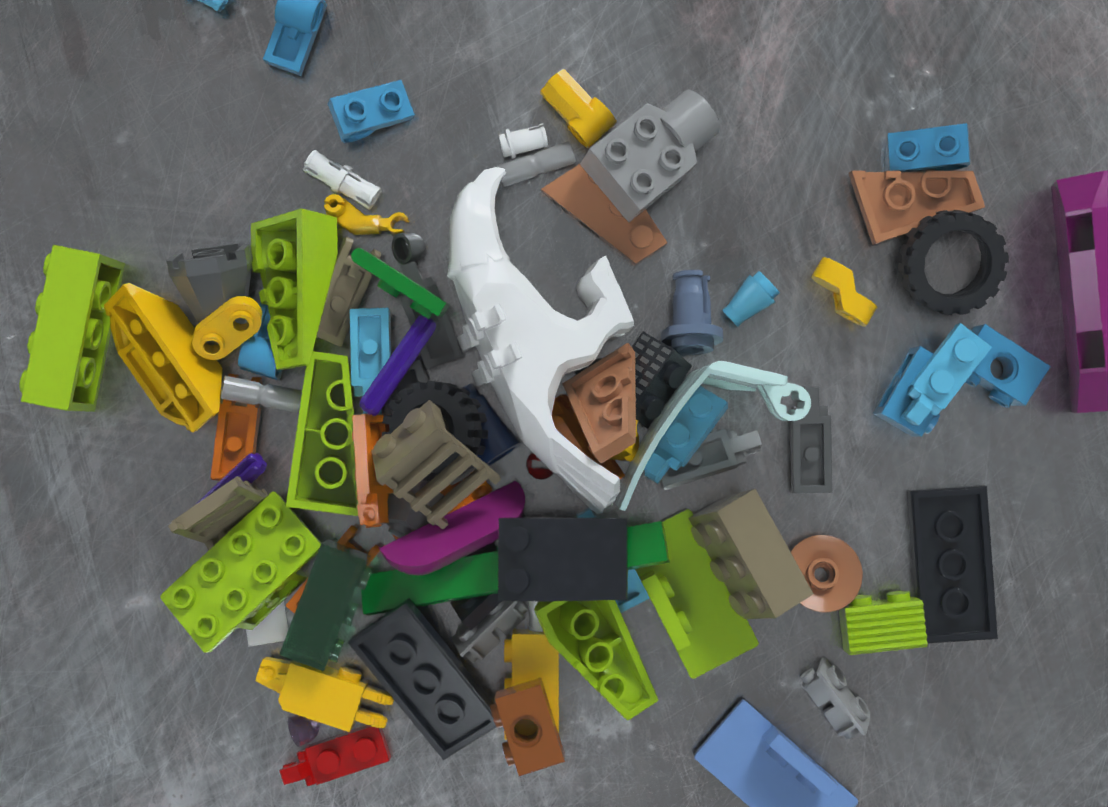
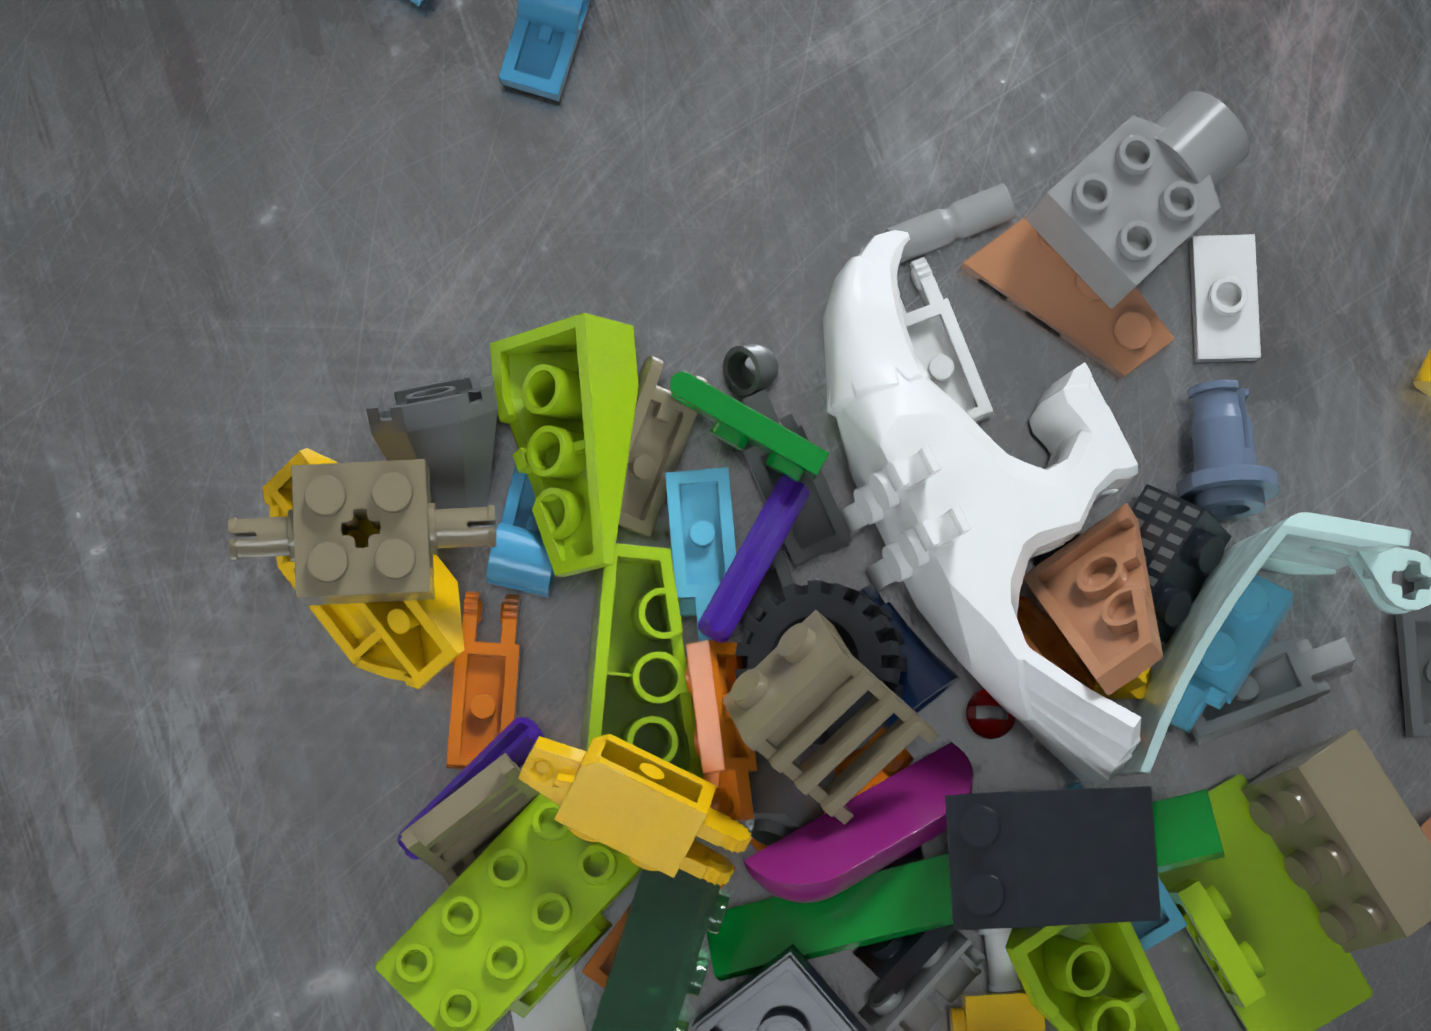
camera: 10 degrees left, 5 degrees down
lime brick [19,245,125,412] -> none
yellow plate [192,296,262,360] -> none
light grey piece [220,376,302,413] -> none
white pin [303,150,381,210] -> none
yellow arm [324,194,410,237] -> none
dark azure plate [327,80,415,143] -> none
white pin [498,124,548,159] -> none
yellow piece [540,69,617,149] -> none
medium azure cone [722,271,780,327] -> none
none -> dark tan brick [228,459,497,606]
none -> yellow hinge [518,734,752,886]
none -> white hinge [898,257,994,423]
none -> white plate [1189,234,1261,363]

